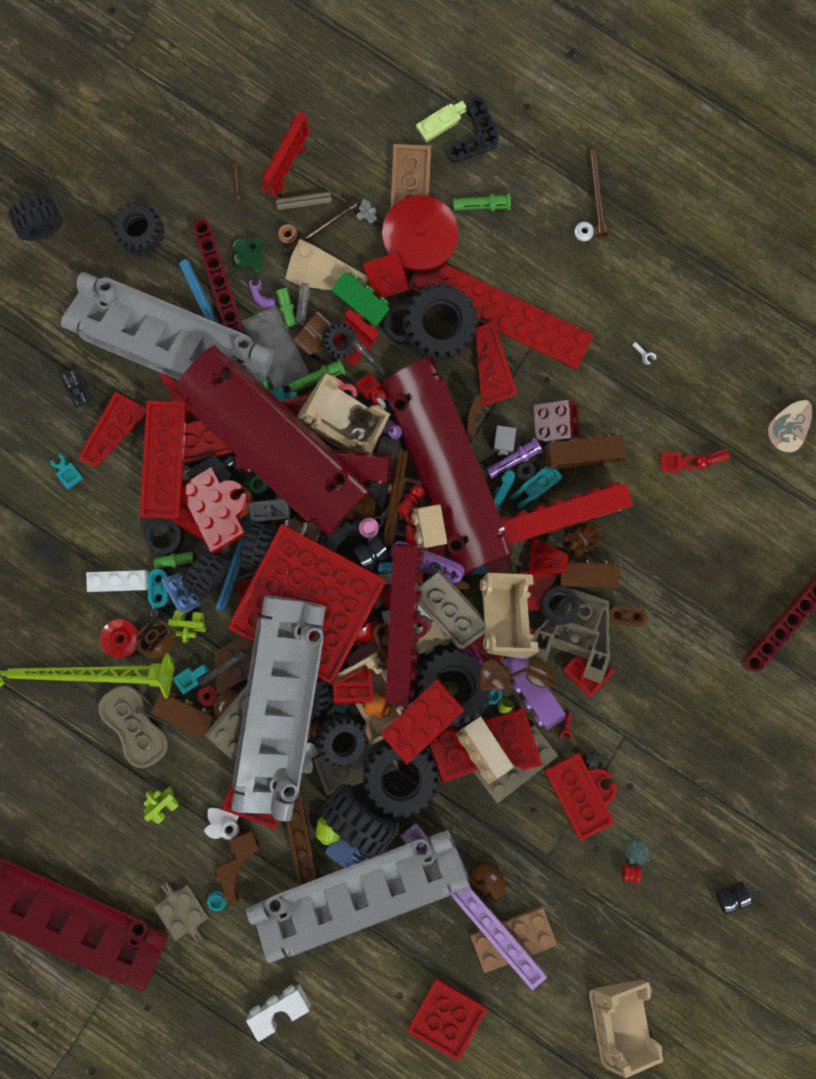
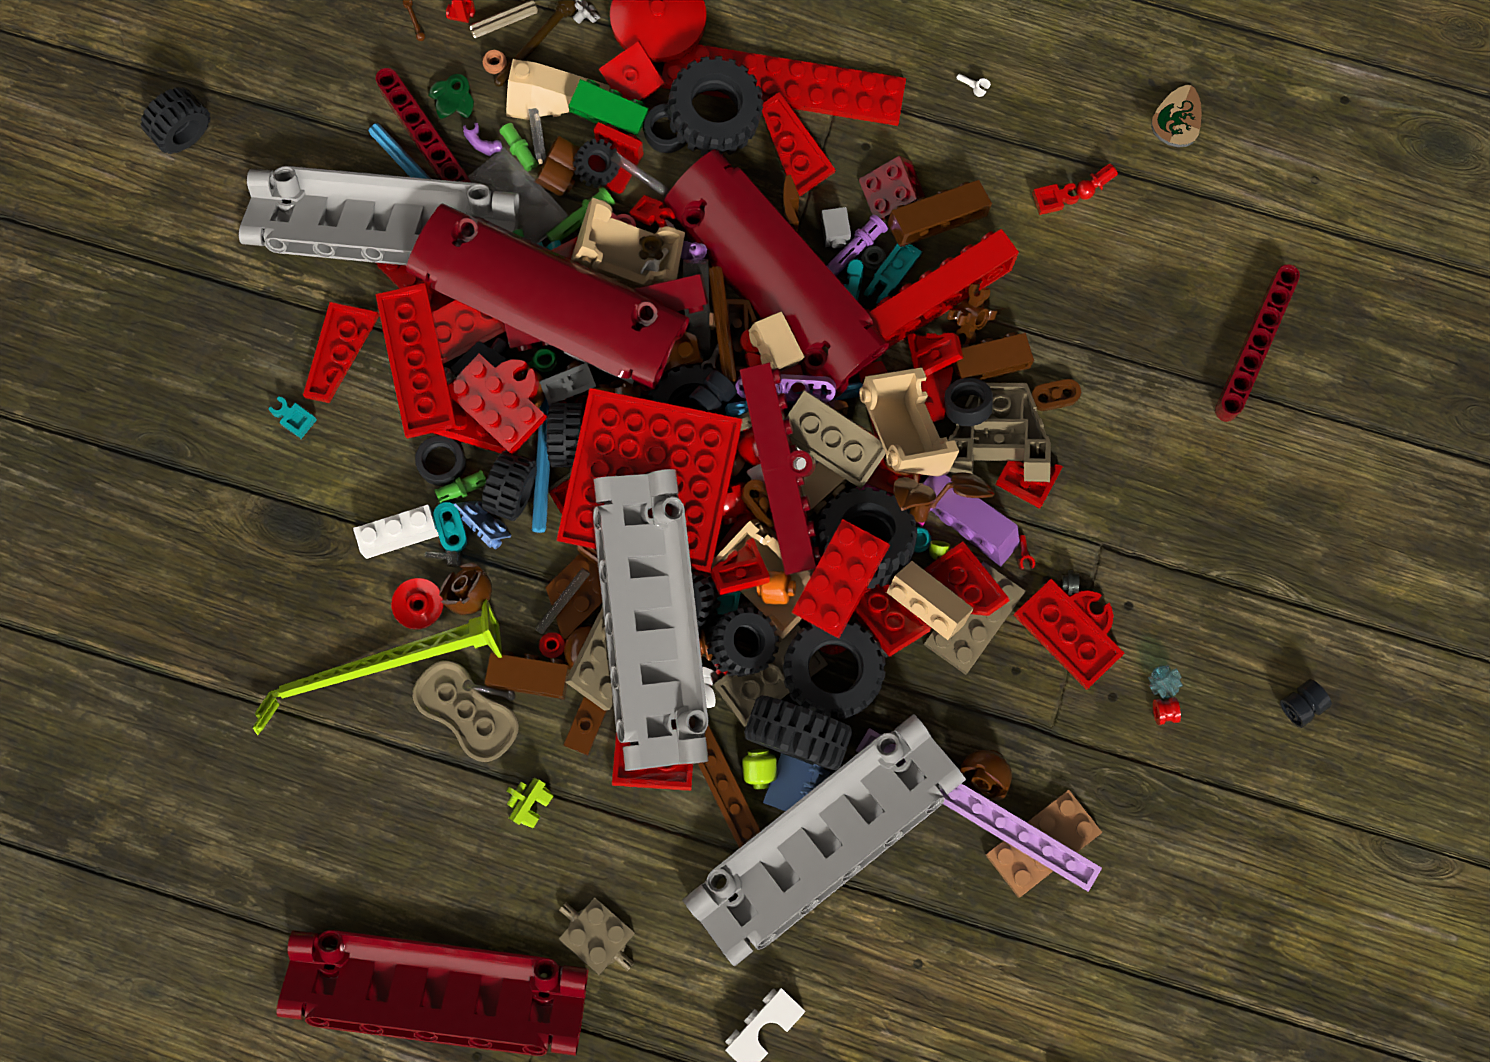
camera: 20 degrees left, 10 degrees down
black hips [60,368,93,408] -> none
black tyre [112,202,165,256] -> none
lime hips [168,610,206,643] -> none
teal plate [172,664,210,694] -> none
white plate [204,808,239,840] -> none
teal plate [207,891,227,911] -> none
reddish brown arch [214,828,261,905] -> none
bright pink plate [359,518,379,538] -> none
red axle [397,485,425,516] -> none
red plate [407,977,487,1062] -> none
tan windscreen [589,980,663,1078] -> none
none -> reddish brown plate [563,697,607,756]

